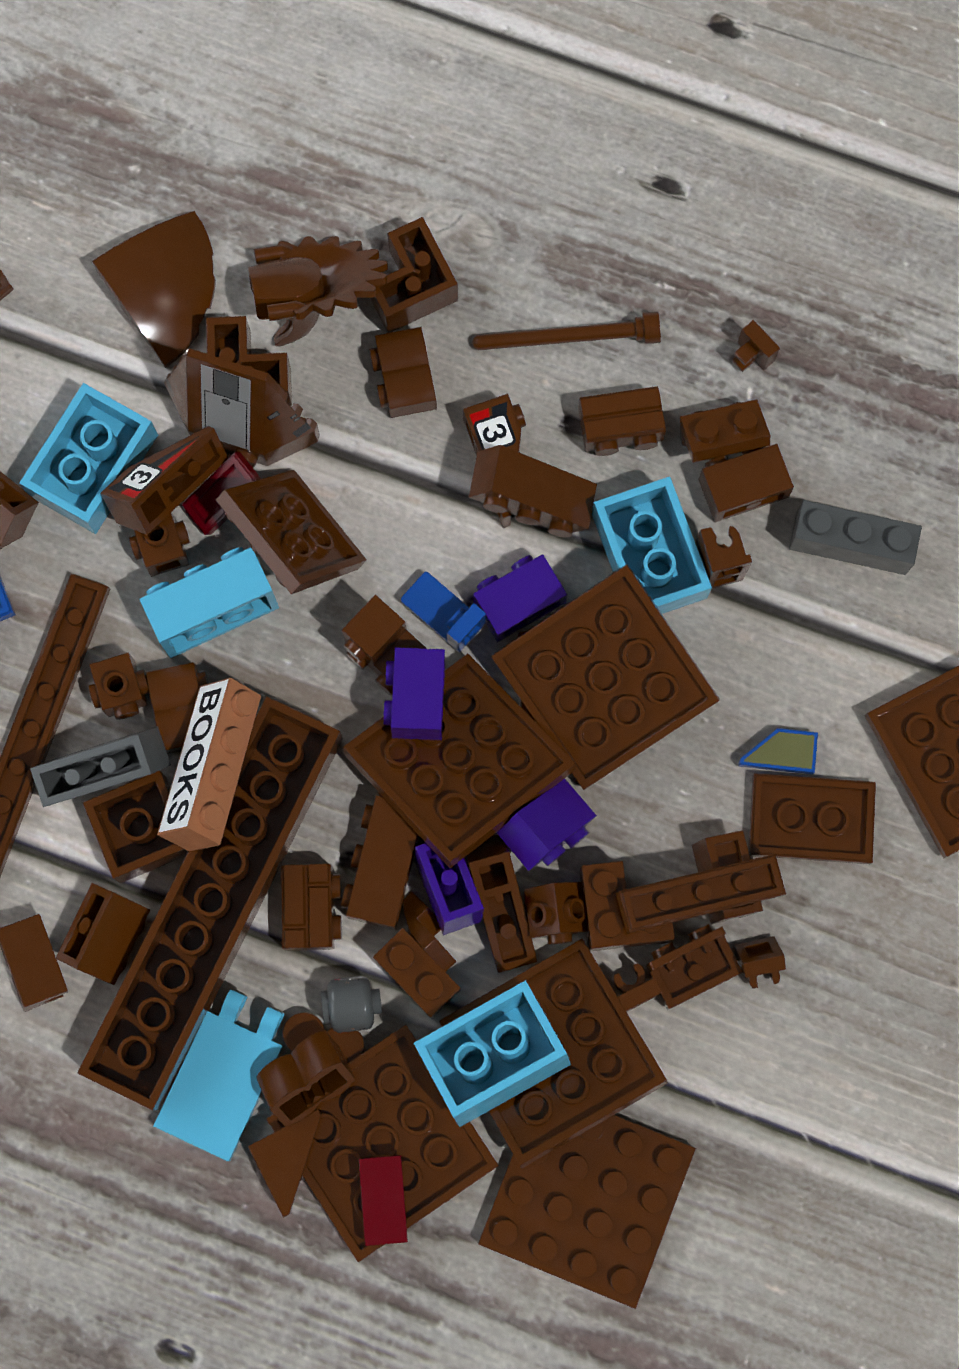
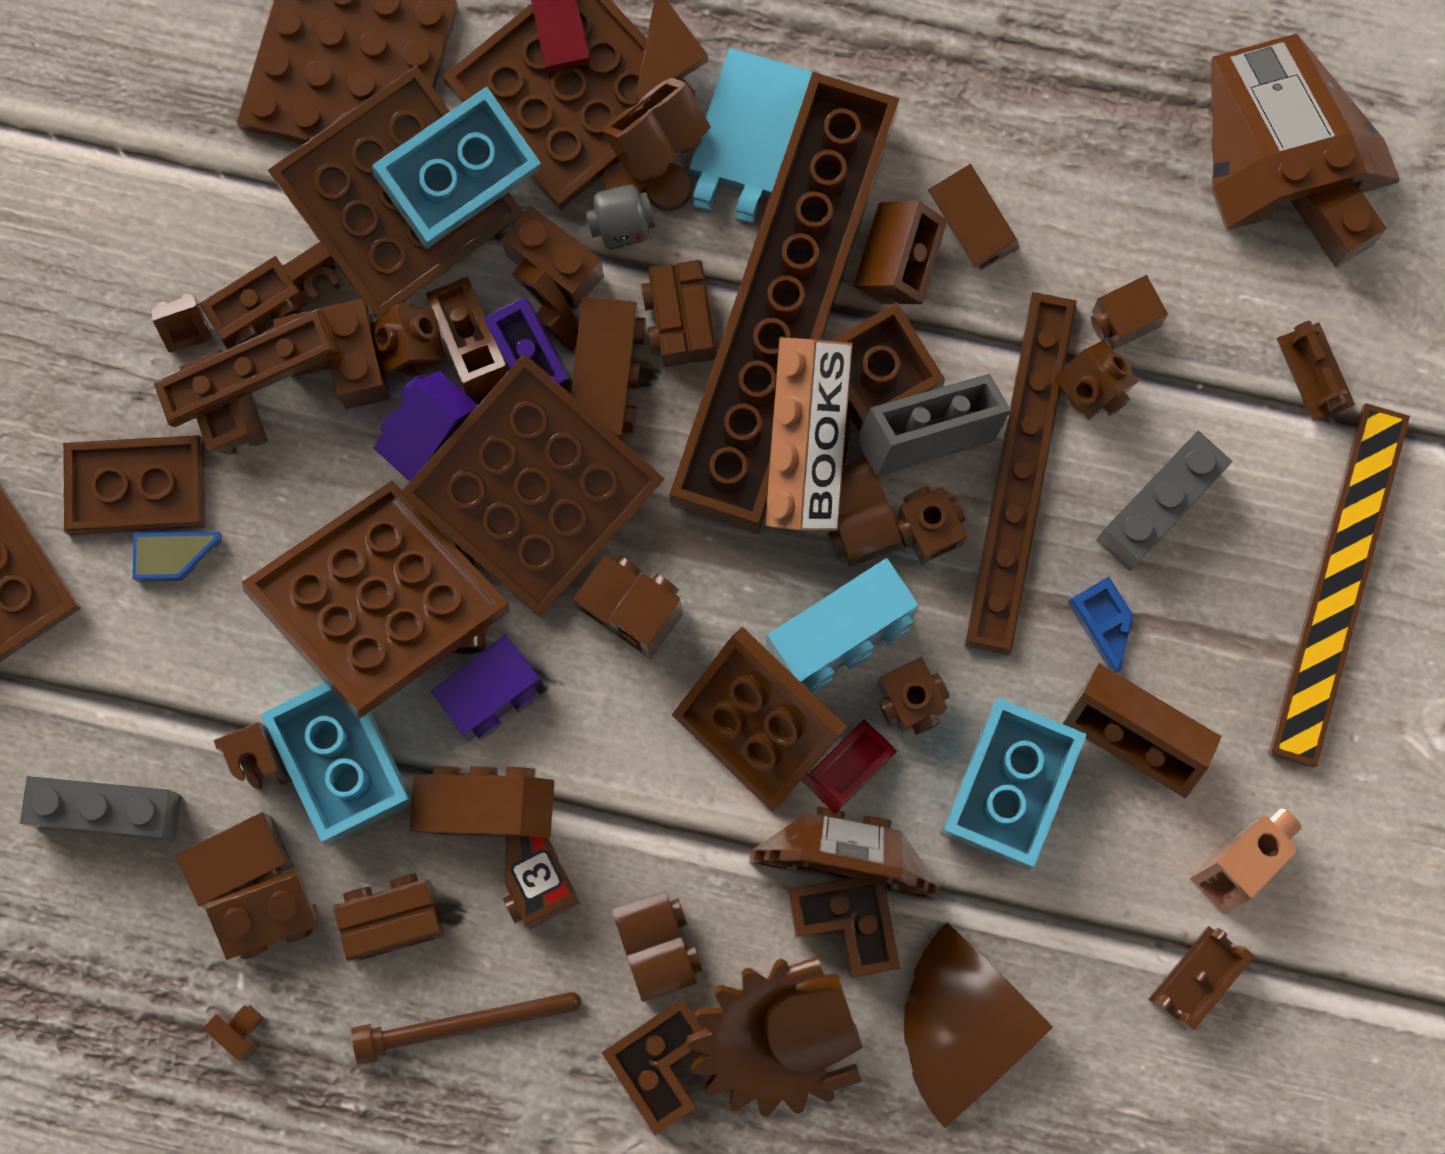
camera: 175 degrees right, 0 degrees up
reddish brown slope [100,426,228,535] -> none
dark purple brick [384,648,445,740] -> none
blue bracket [401,572,486,653] -> none

